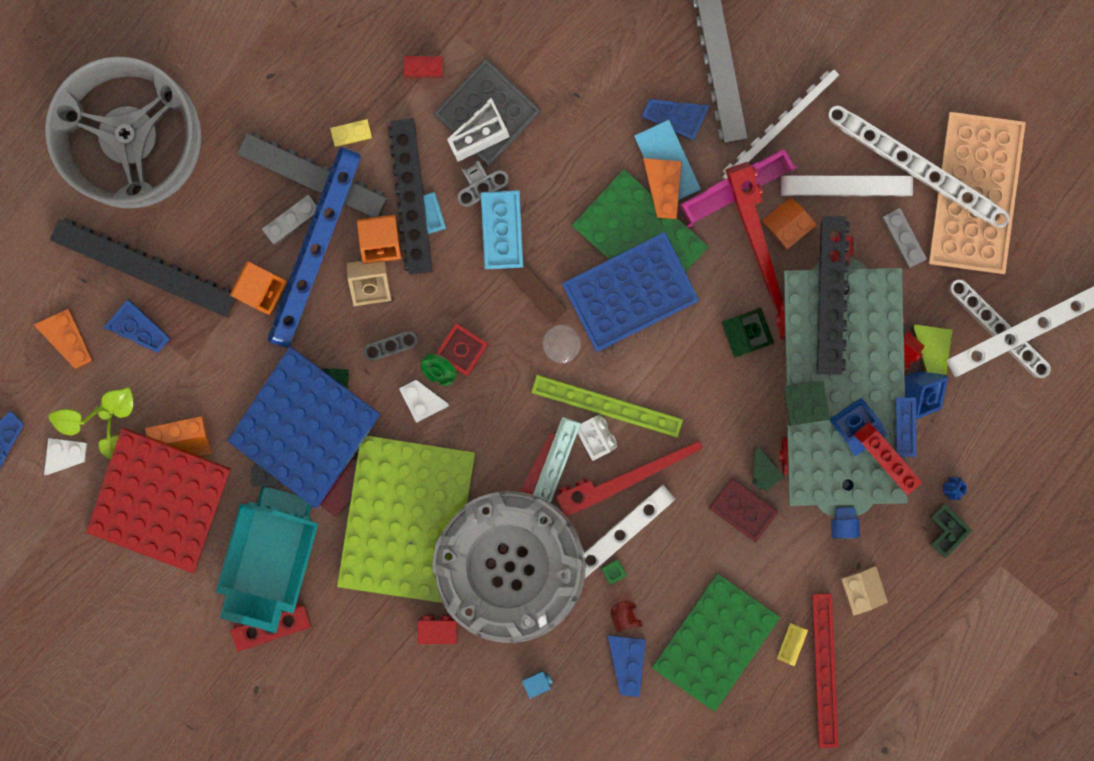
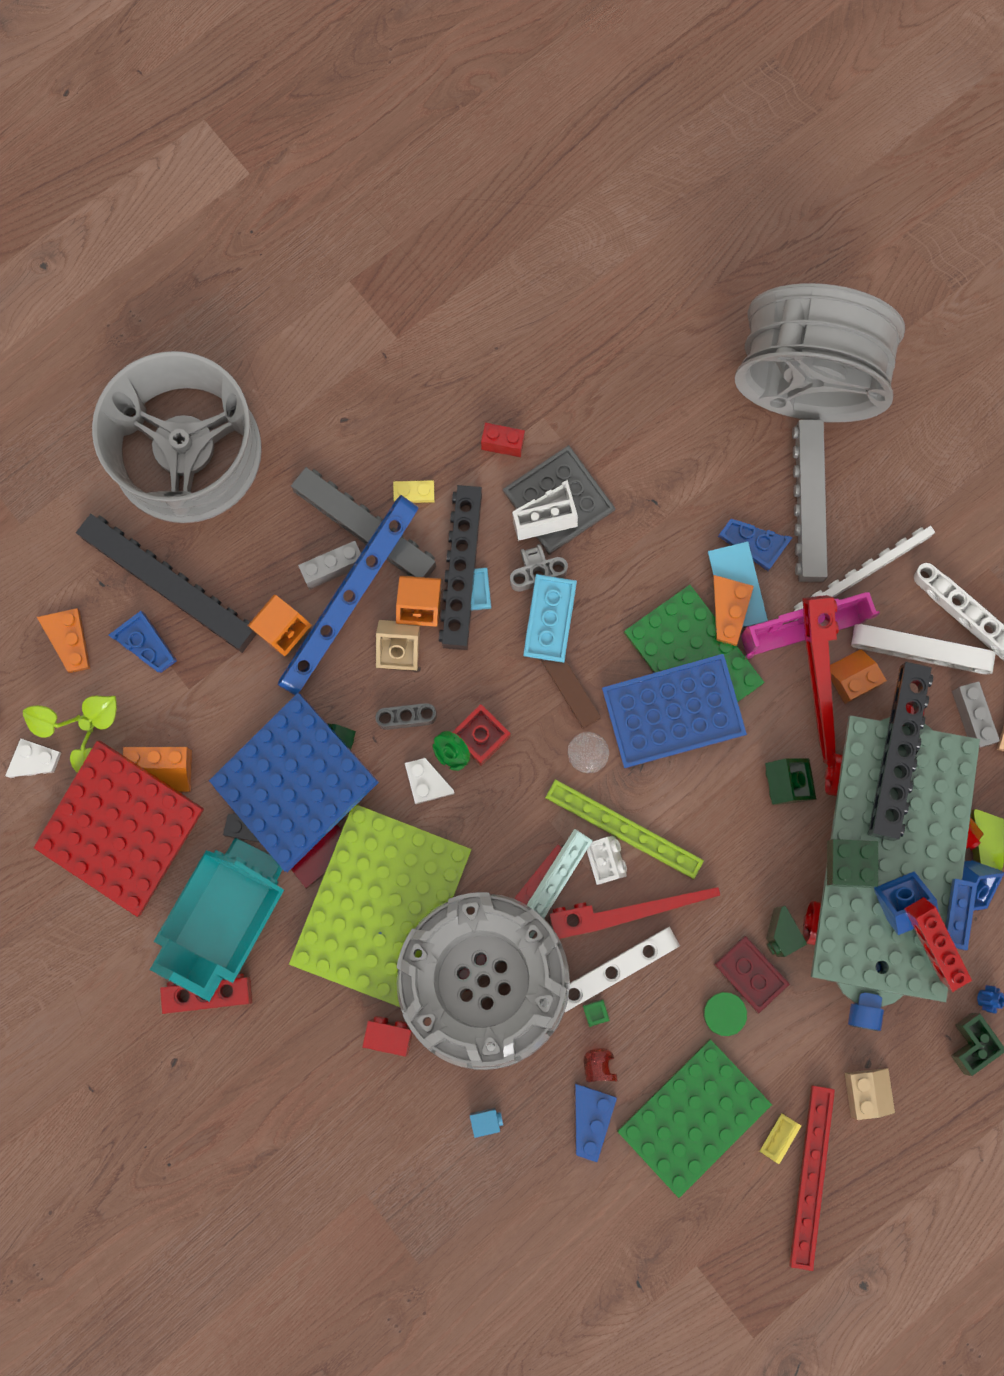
camera: 15 degrees right, 10 degrees down
none -> green tile [703,992,747,1036]

